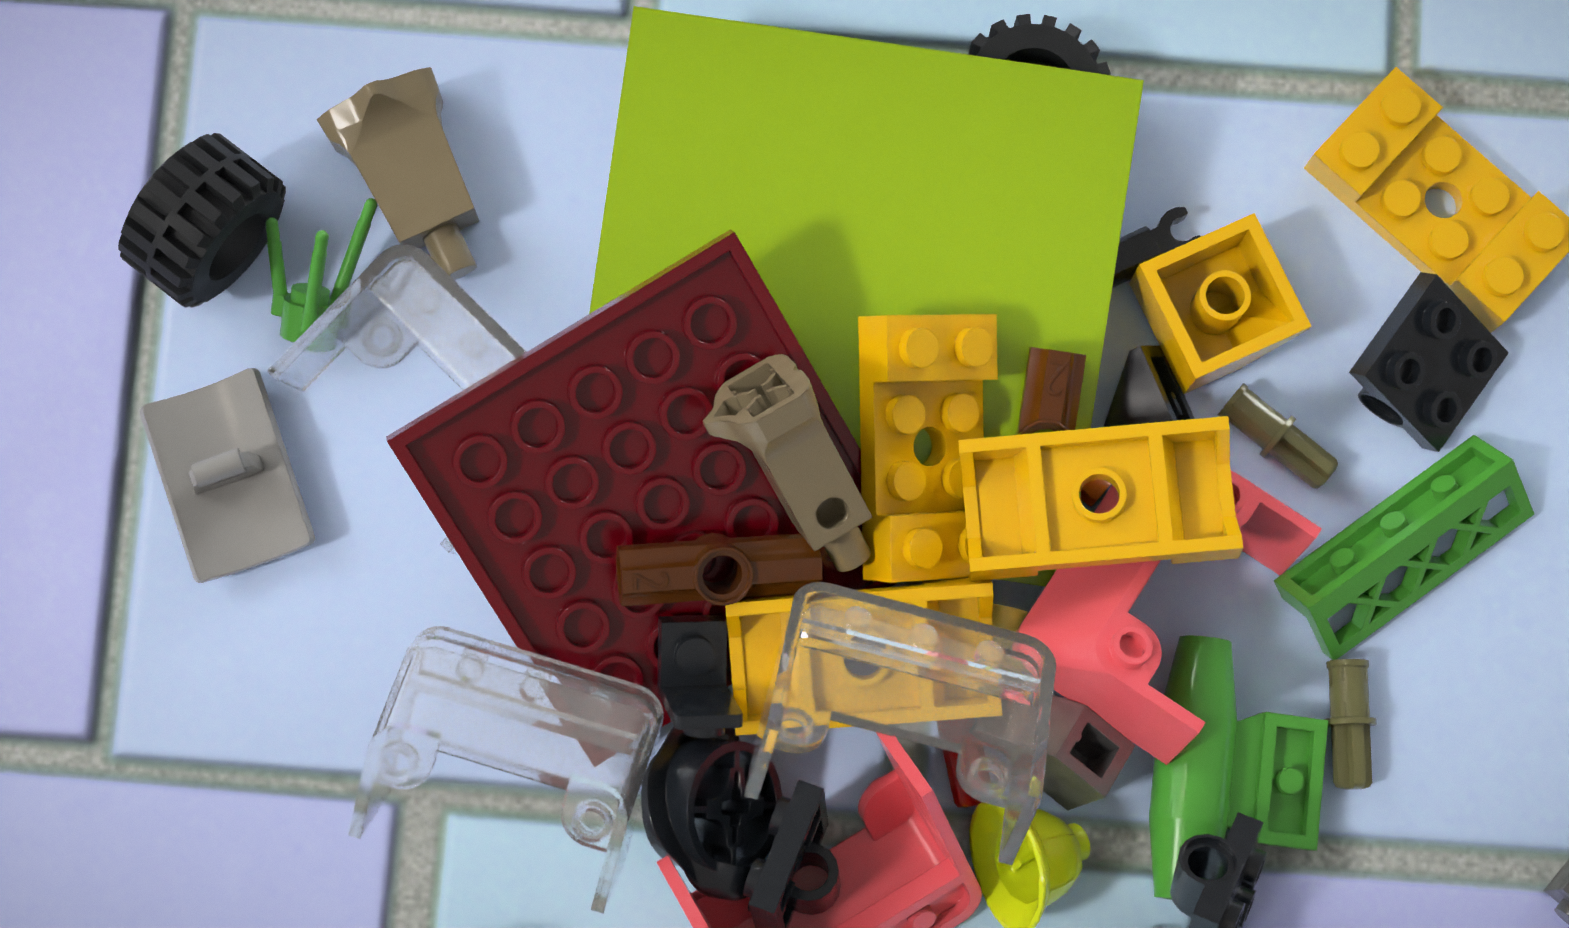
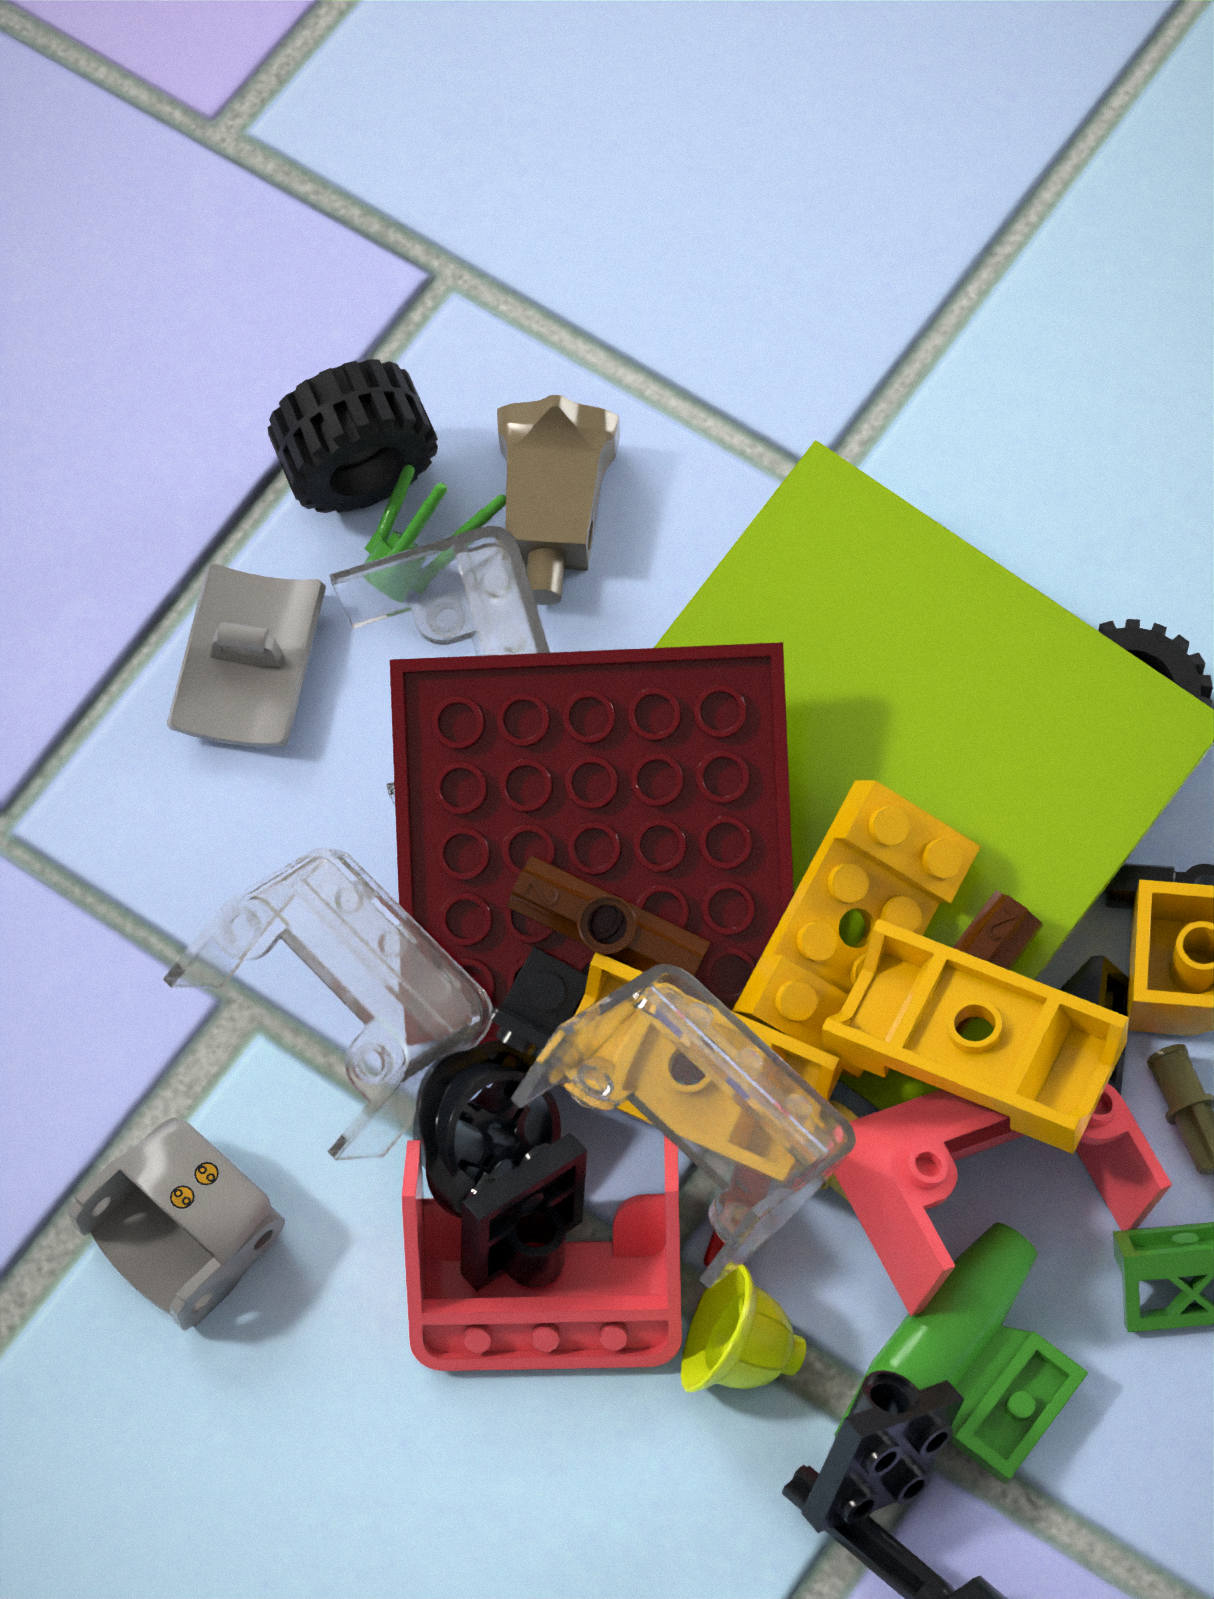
camera: 35 degrees right, 15 degrees down
dark tan piece [703,354,872,572] -> none
flat silver slope [969,679,1136,811] -> none
olive axle [1324,659,1377,790] -> none

